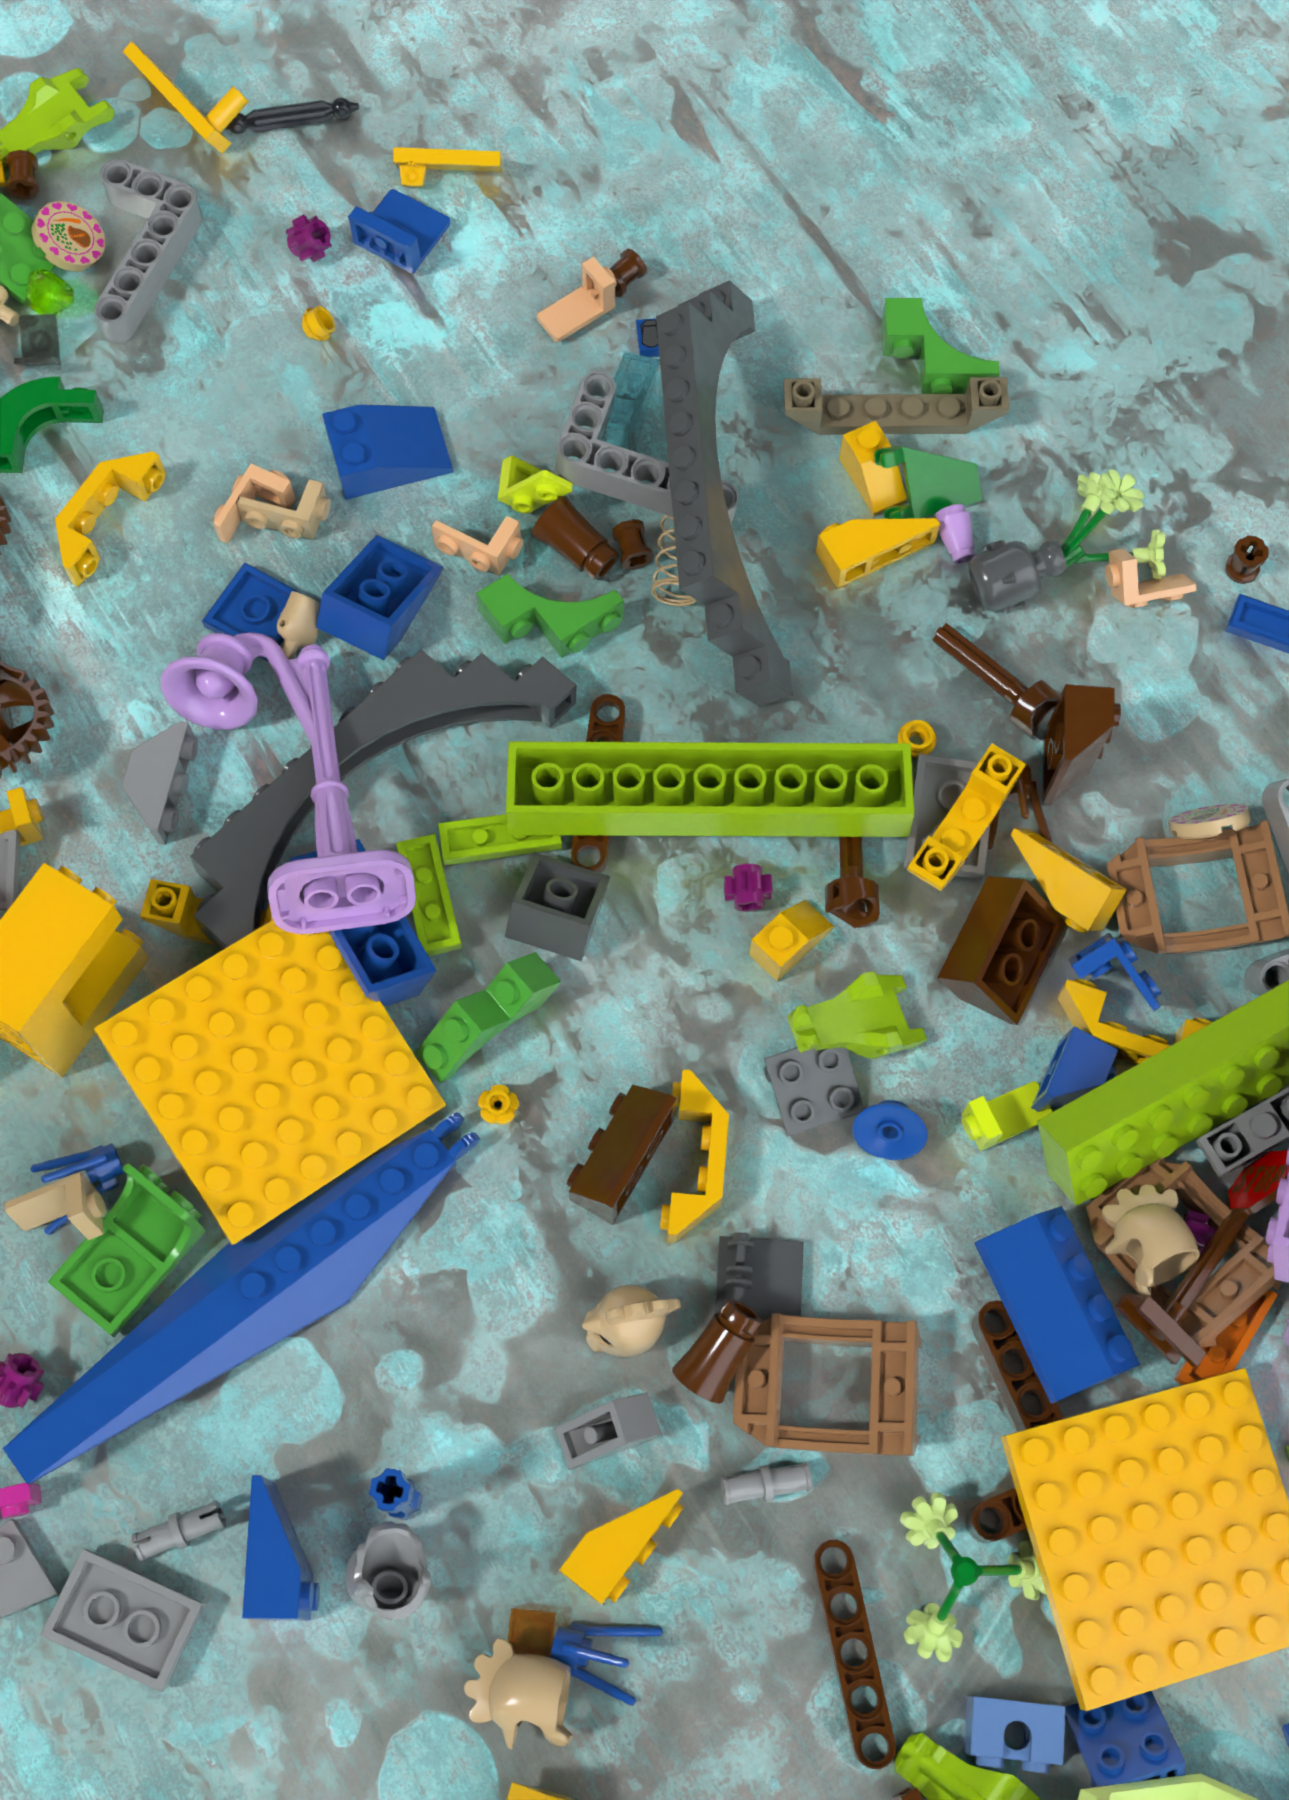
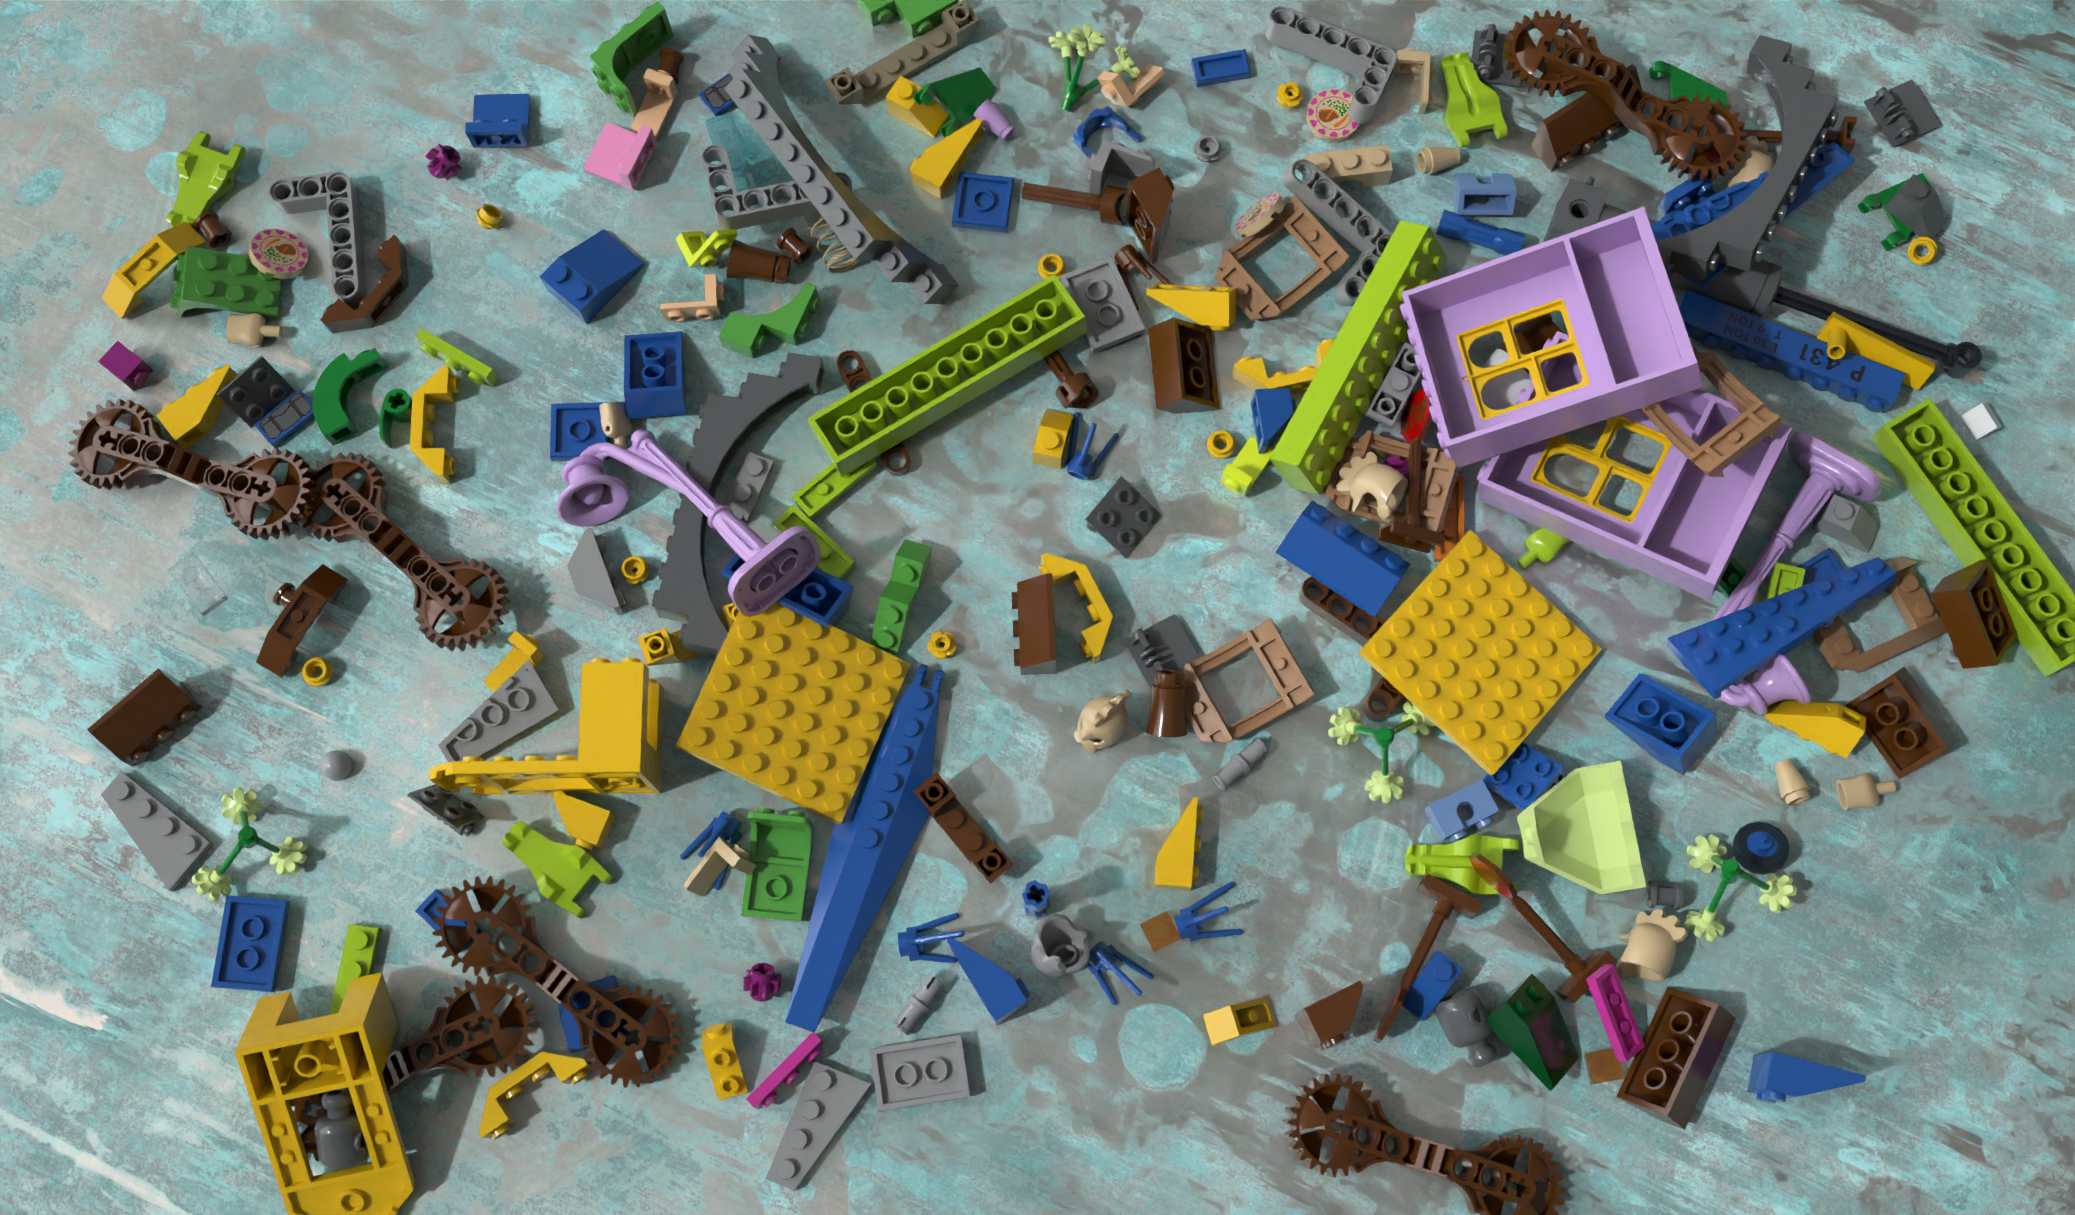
camera: 30 degrees left, 5 degrees up
clear smoke bracket [14,314,61,367] -> none
clear neon green cone [26,268,75,317] -> none
yellow piece [122,41,249,154] -> none
light nougat bracket [213,464,296,543] -> none
black wheel [225,97,360,134] -> none
tan bracket [237,479,331,540] -> none
yellow hinge [393,147,503,188] -> none
tan piece [464,1638,573,1750] -> none
dark grey slope [505,852,610,961] -> none
light grey slope [555,1392,662,1470] -> none
magenta gear [724,864,773,912] -> none
lime animal [787,971,928,1059] -> none
reddish brown beam [813,1540,896,1769] -> none
blue piece [852,1100,928,1160] -> none
yellow slope [906,743,1026,891] -> none
dark grey piece [968,540,1067,612] -> none
blue bracket [1069,932,1162,1011] -> none
reddish brown bush [1225,535,1269,584] -> none
none -> reddish brown slope [320,235,409,333]
none -> green panel [379,389,412,449]
none -> lime plate [415,328,499,388]
none -> bright pink bracket [584,123,658,191]
none -> bright green bracket [590,1,674,117]
none -> yellow plate [620,556,649,584]
none -> light grey hinge [723,451,775,522]
none -> blue plant [898,913,965,963]
none -> reddish brown slope [913,772,1014,884]
none -> blue tile [952,171,1015,233]
none -> blue plant [1065,412,1119,480]
none -> blue helmet [1073,106,1142,159]
none -> light grey bracket [1086,140,1156,195]
none -> blue plant [1087,941,1154,1005]
none -> light grey plate [1193,135,1221,162]
none -> yellow plate [1207,430,1236,459]

